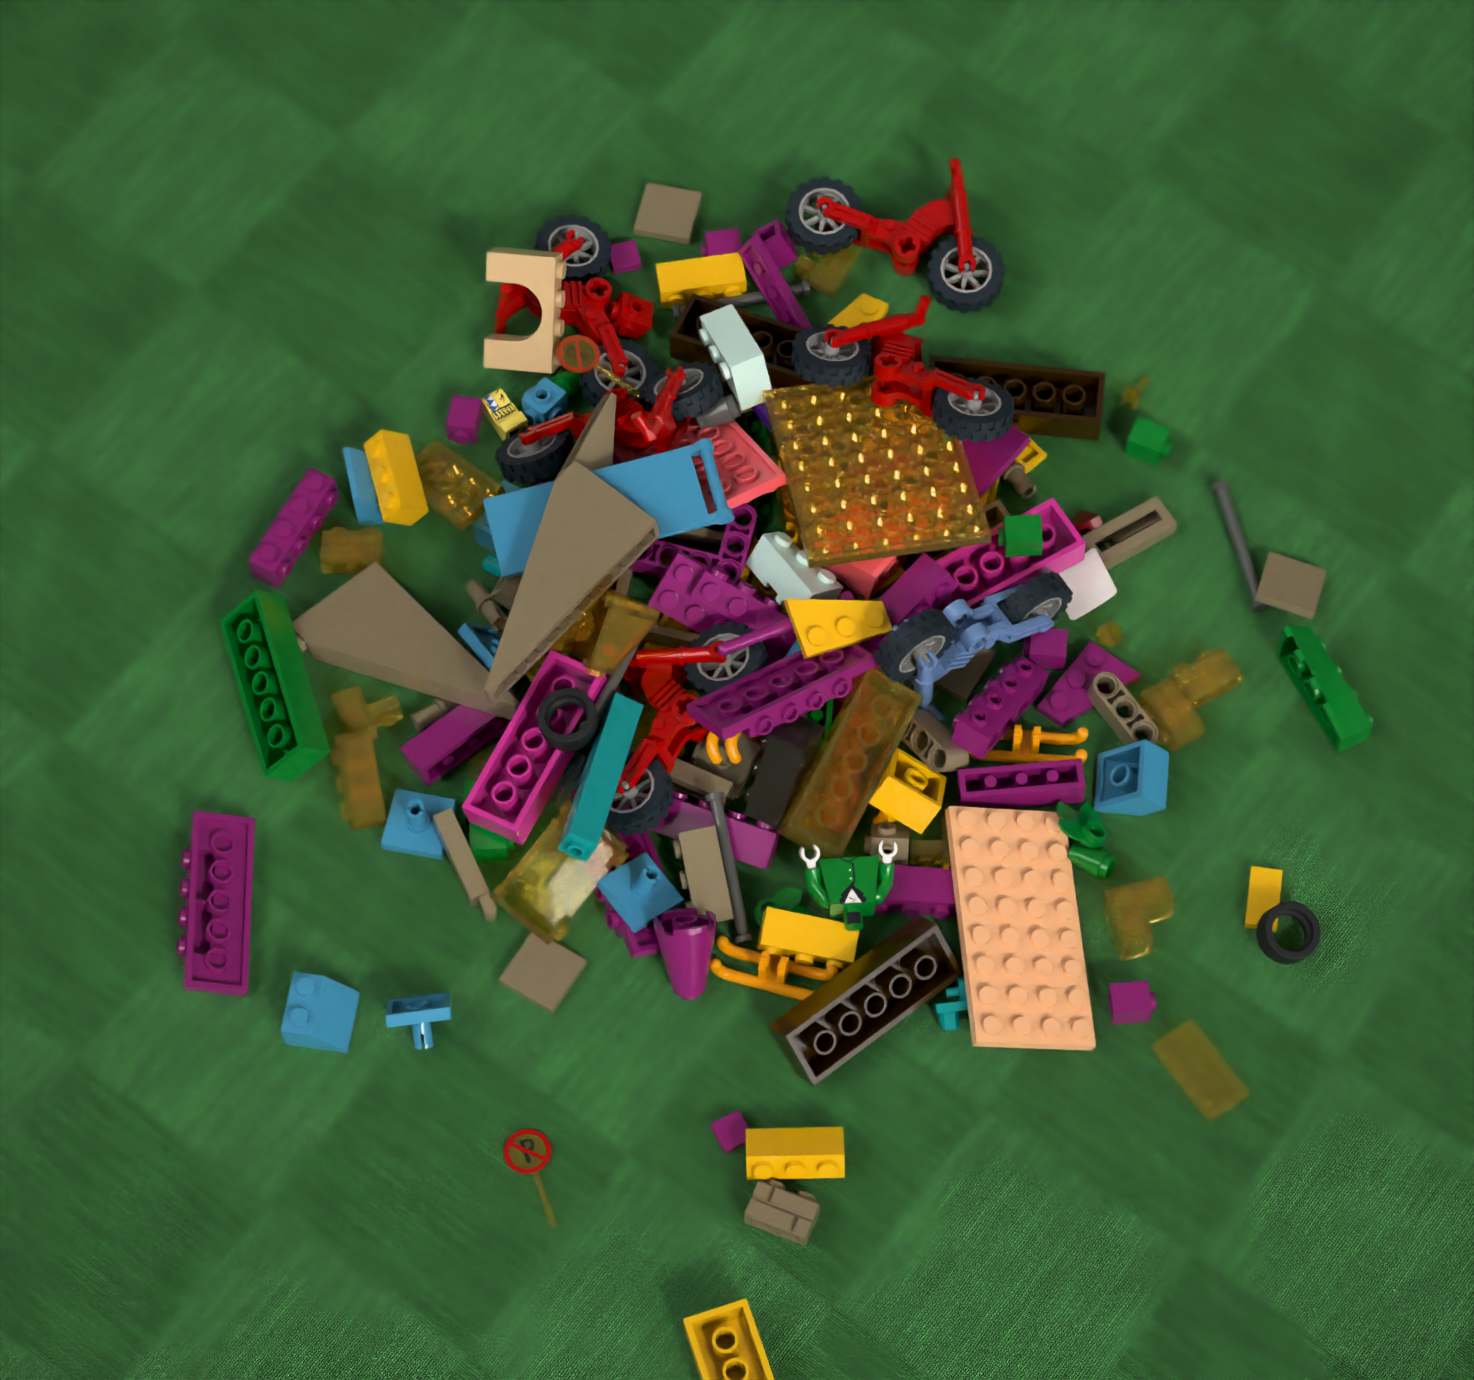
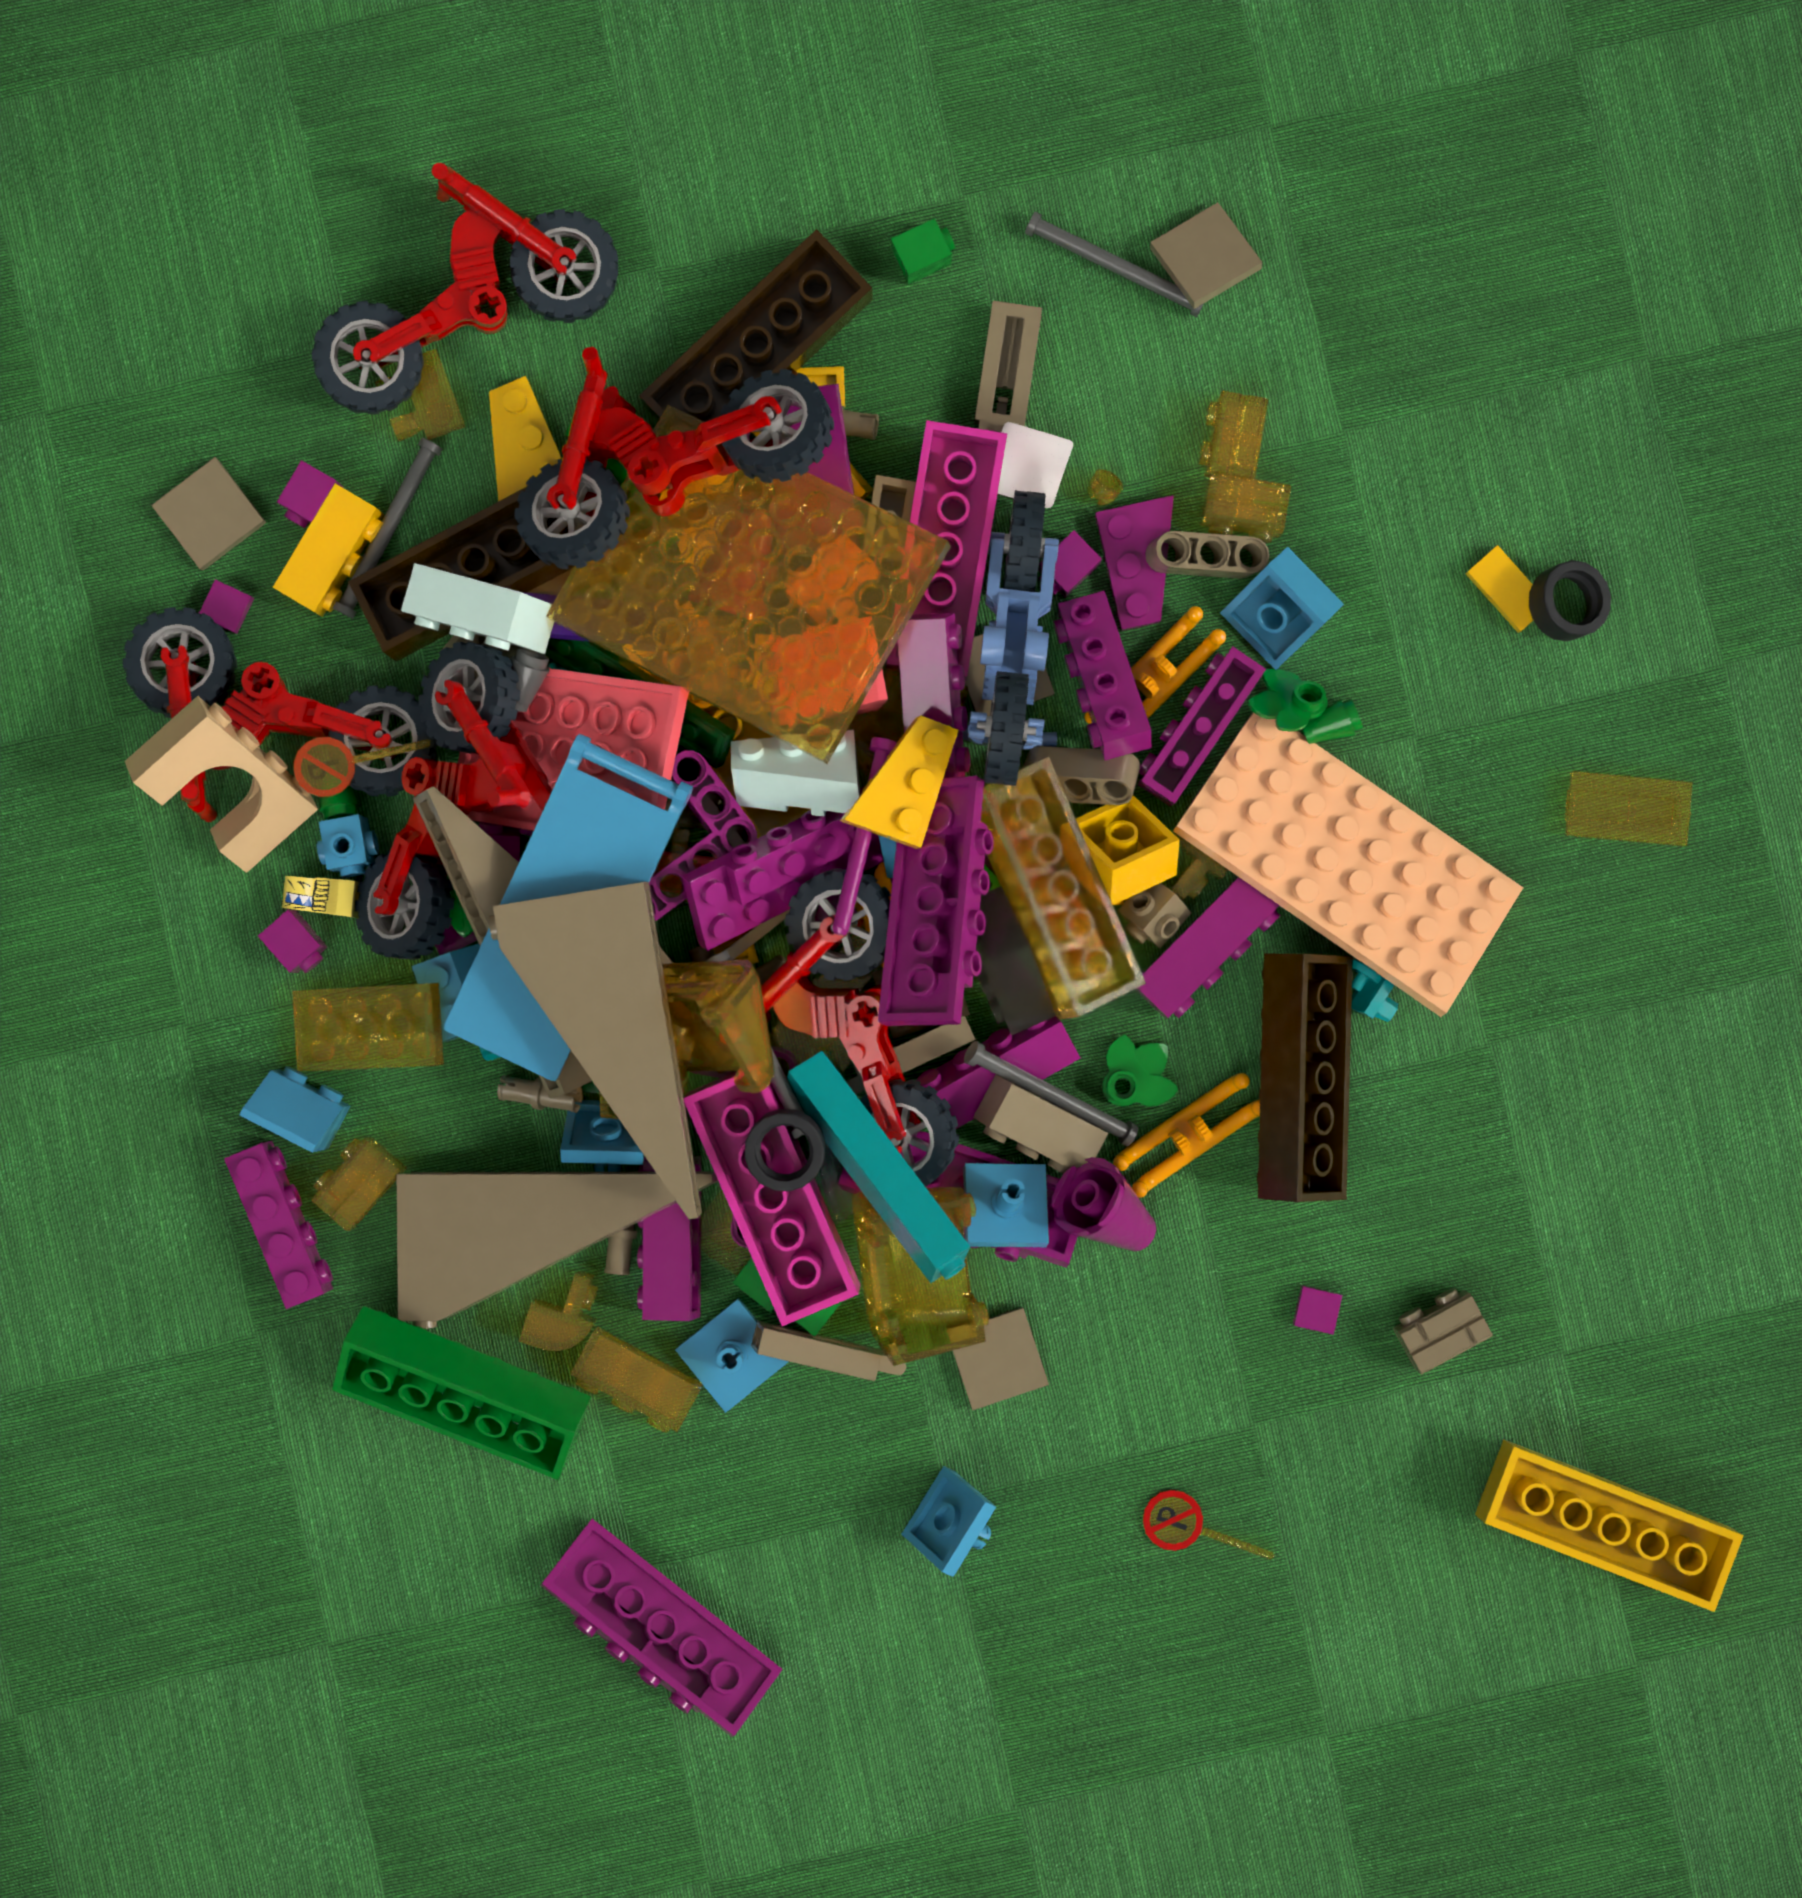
camera: 55 degrees left, 25 degrees up
dark azure slope [280,972,360,1053] -> none
yellow brick [363,429,429,526] -> none
red brick [606,292,653,340] -> none
magenta tile [738,234,812,329] -> none
yellow brick [746,1127,845,1180] -> none
magenta brick [753,219,798,269] -> none
yellow brick [757,907,859,971] -> none
green torso [799,840,898,931] -> none
green brick [998,514,1043,557] -> none
dark red tile [1070,510,1103,531] -> none
clear yellow brick [1102,875,1175,961] -> none
magenta brick [1107,980,1157,1025] -> none
clear yellow hand [1121,376,1150,410] -> none
green wedge [1275,625,1373,753] -> none

